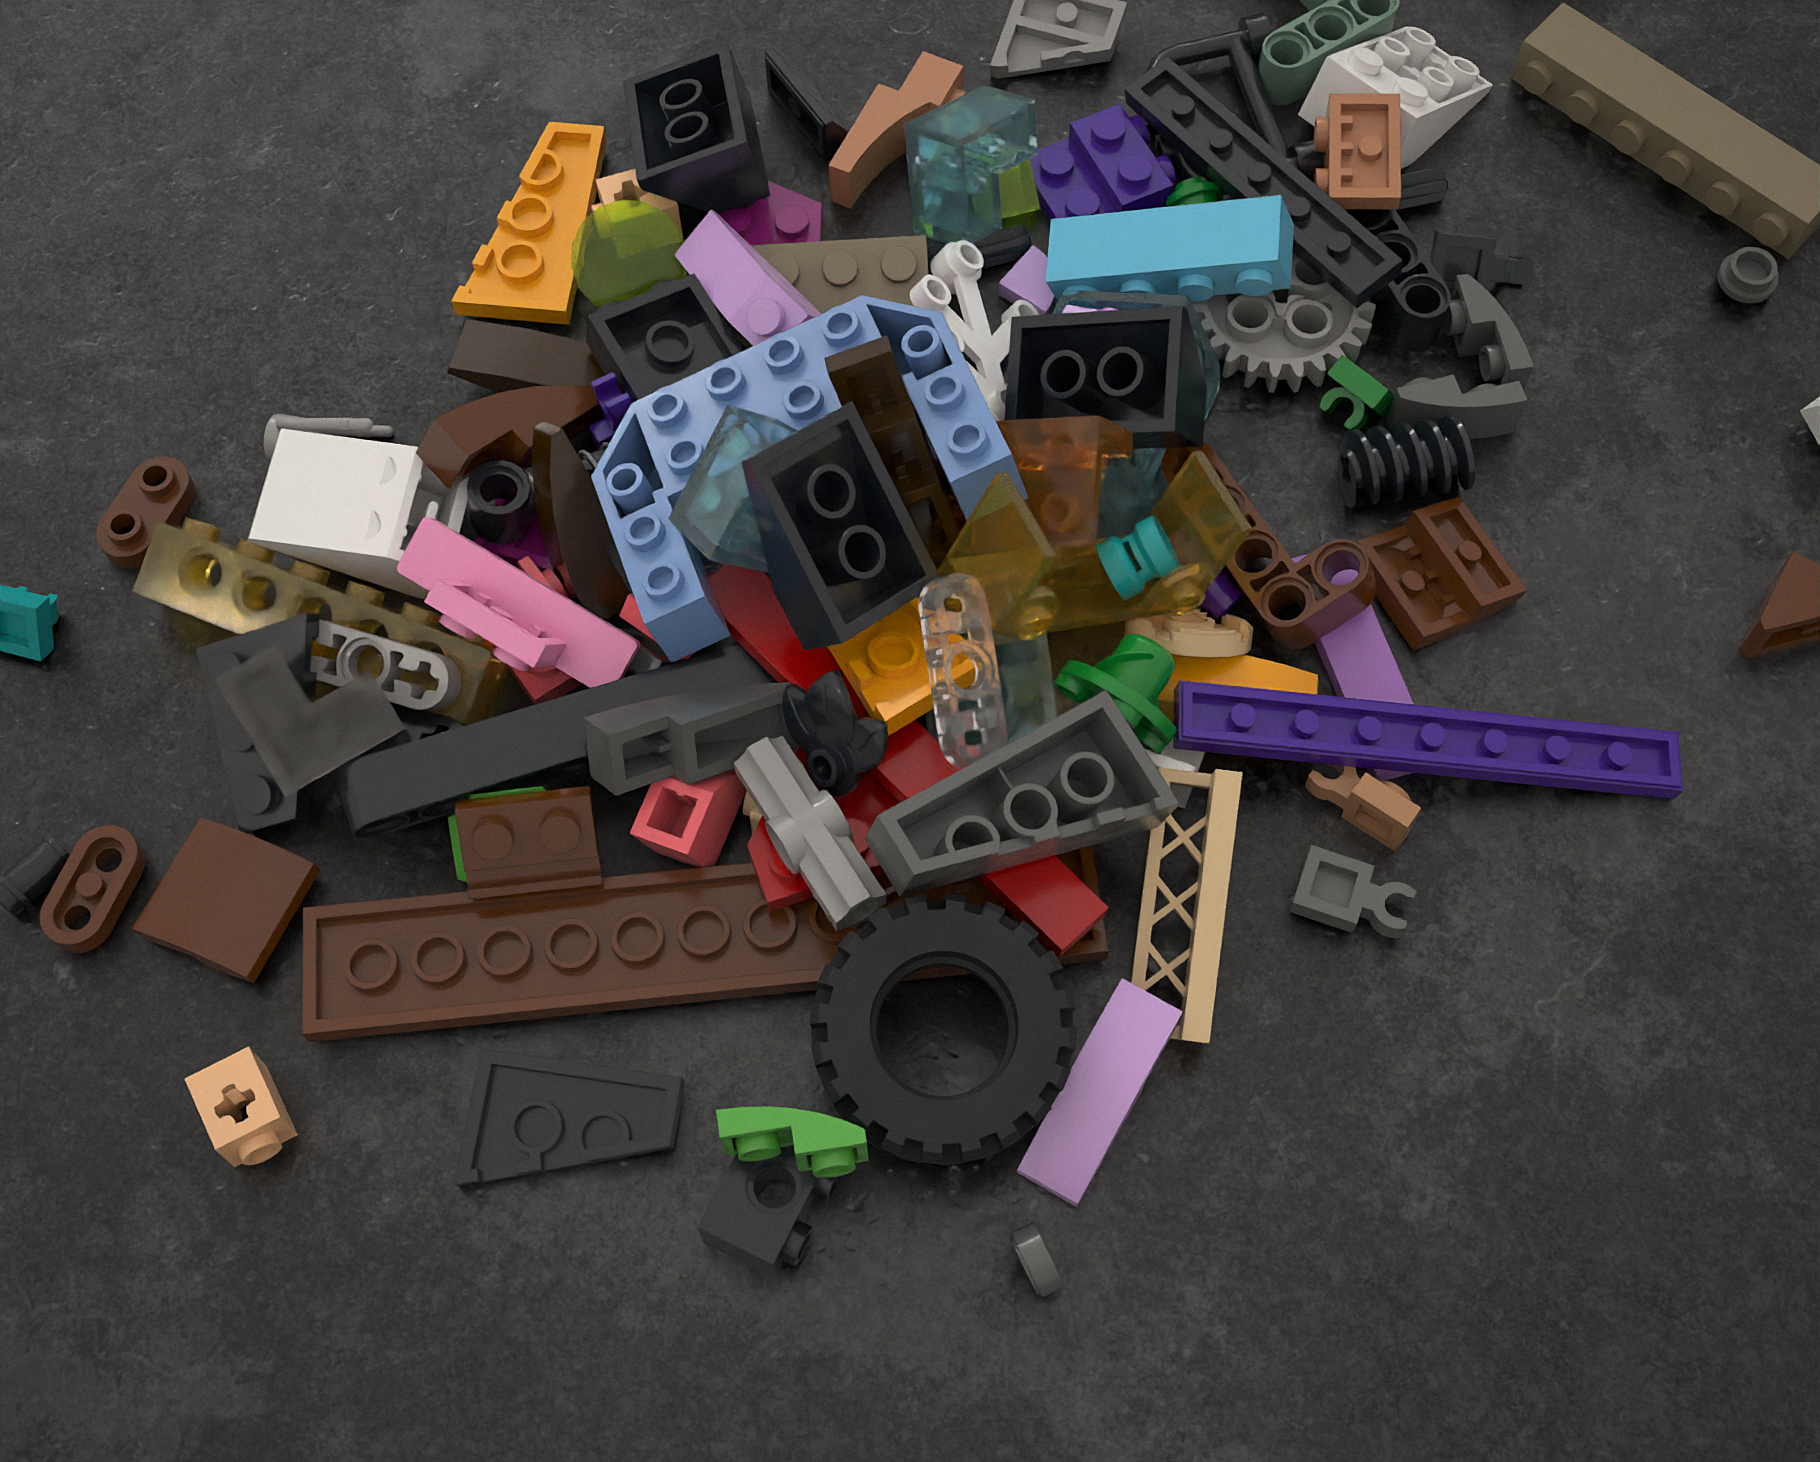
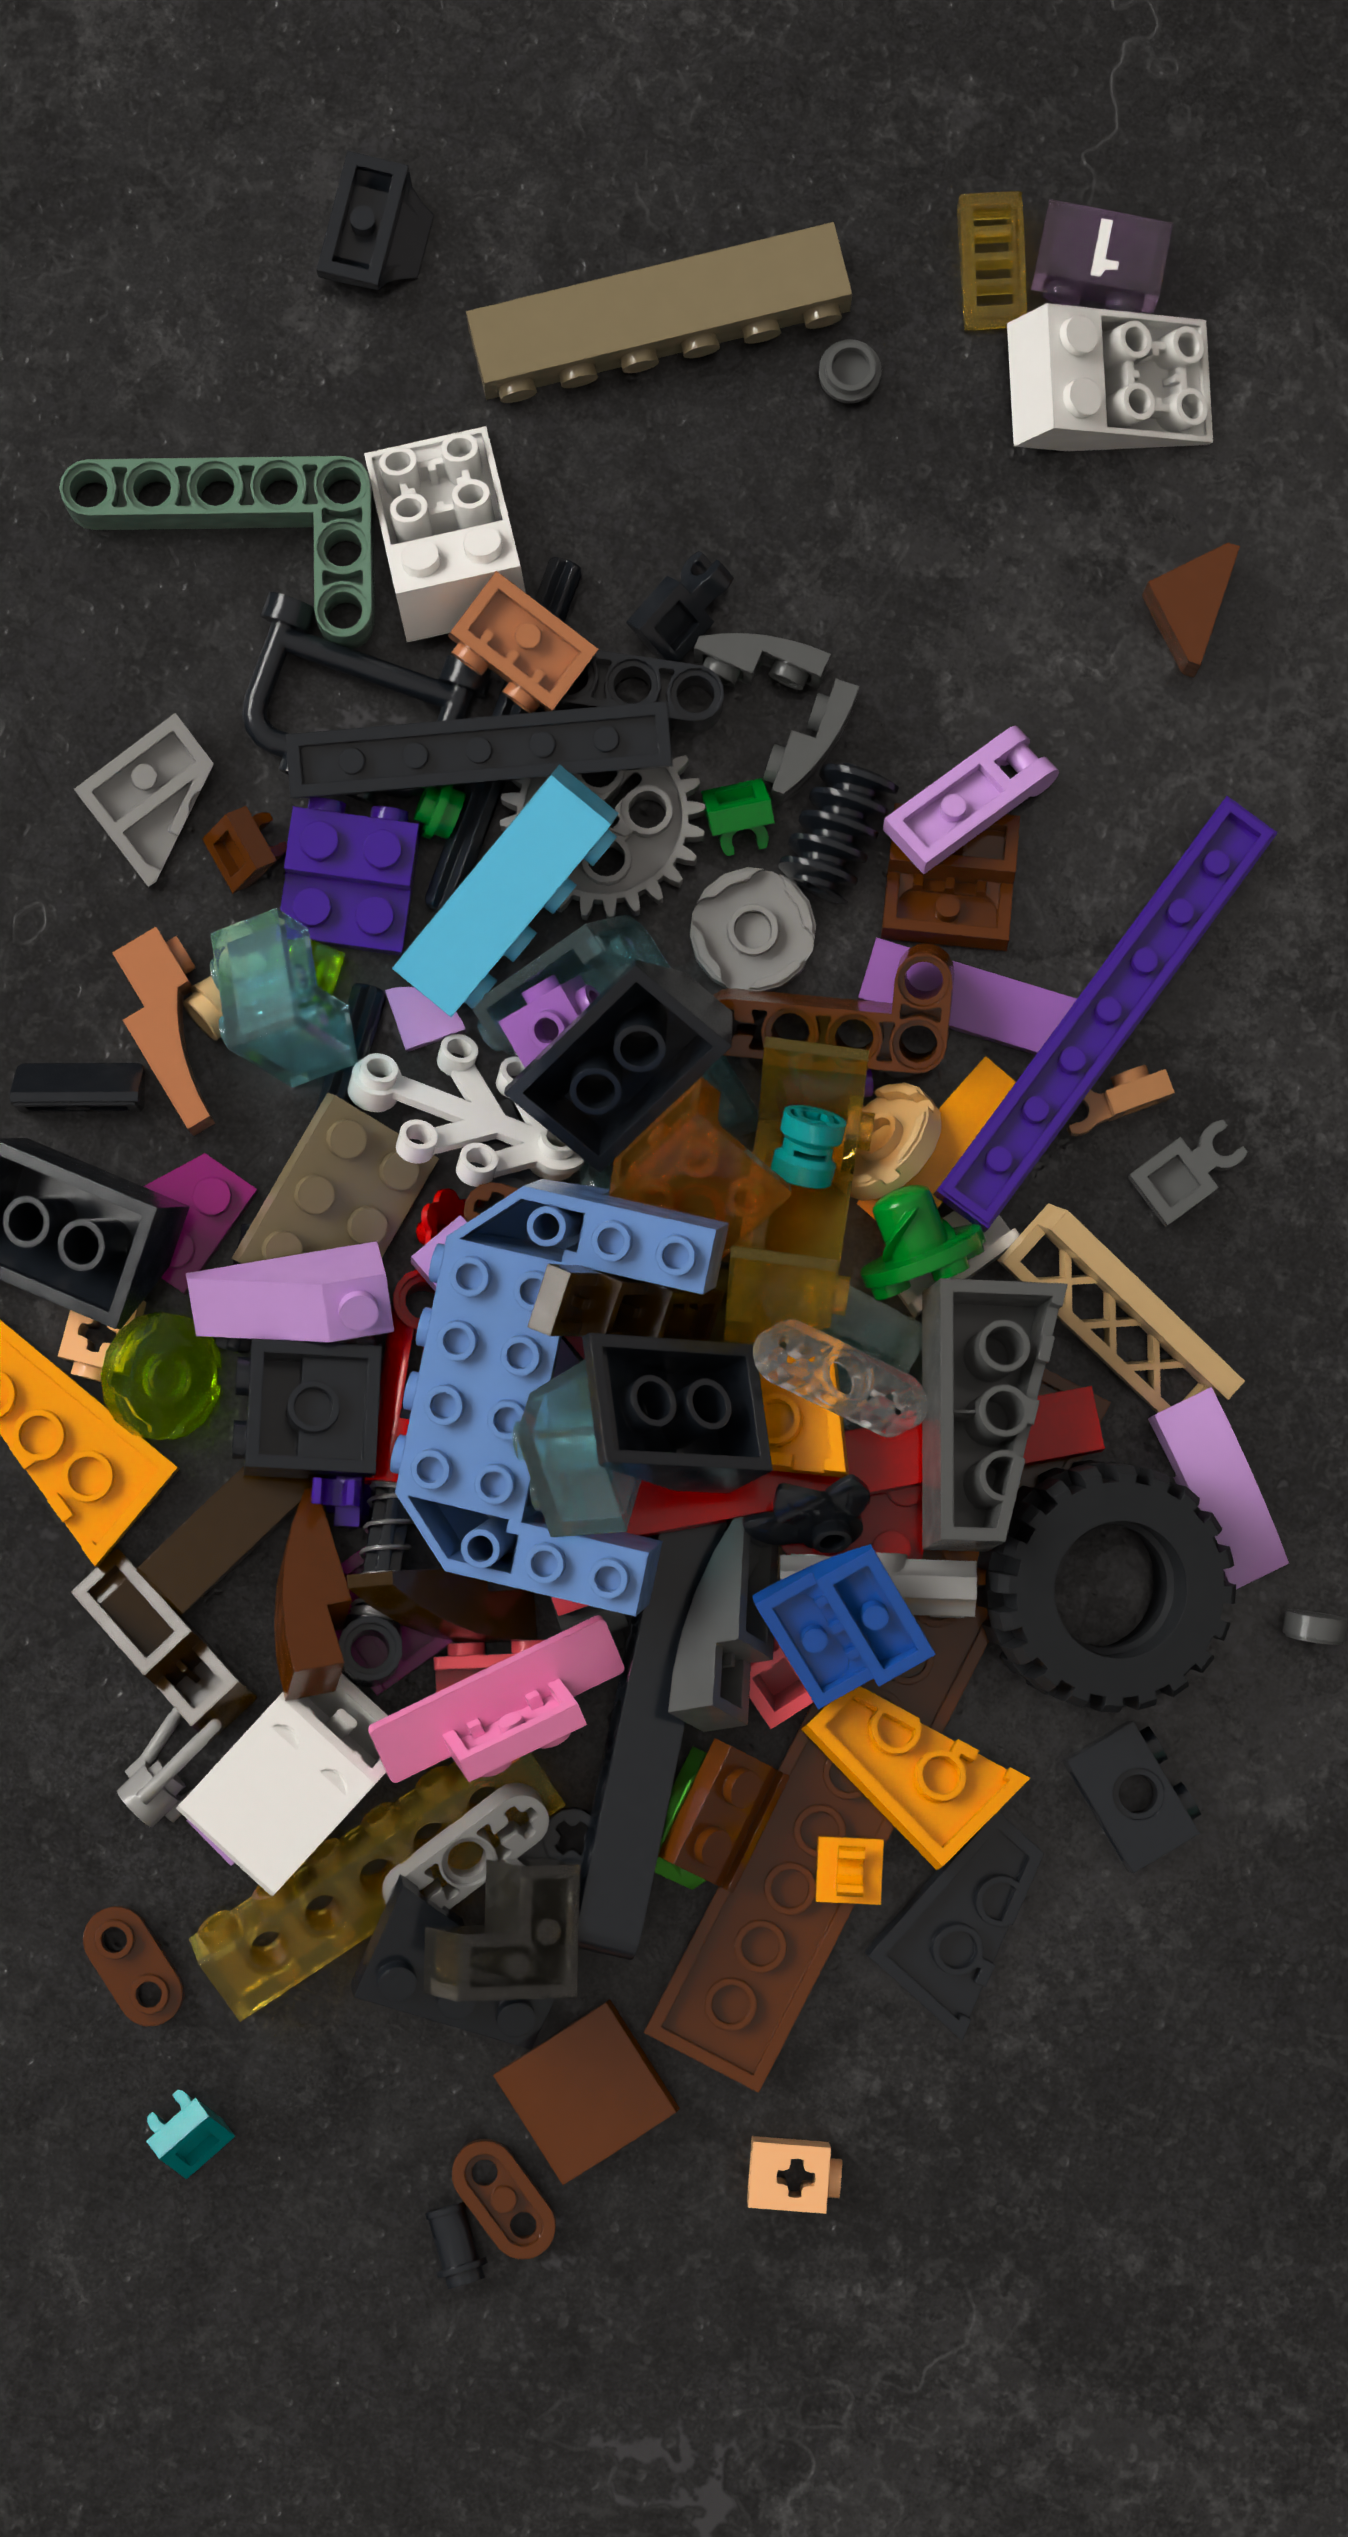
camera: 60 degrees left, 20 degrees up
bright green slope [716,1106,869,1178] -> none
none -> dark brown slope [71,1548,257,1742]
none -> reddish brown tile [202,806,287,894]
none -> light grey tile [690,867,816,992]
none -> blue slope [752,1544,936,1710]
none -> light orange wing [801,1686,1030,1870]
none -> light orange tile [815,1836,884,1905]
none -> lavender plate [883,726,1059,874]

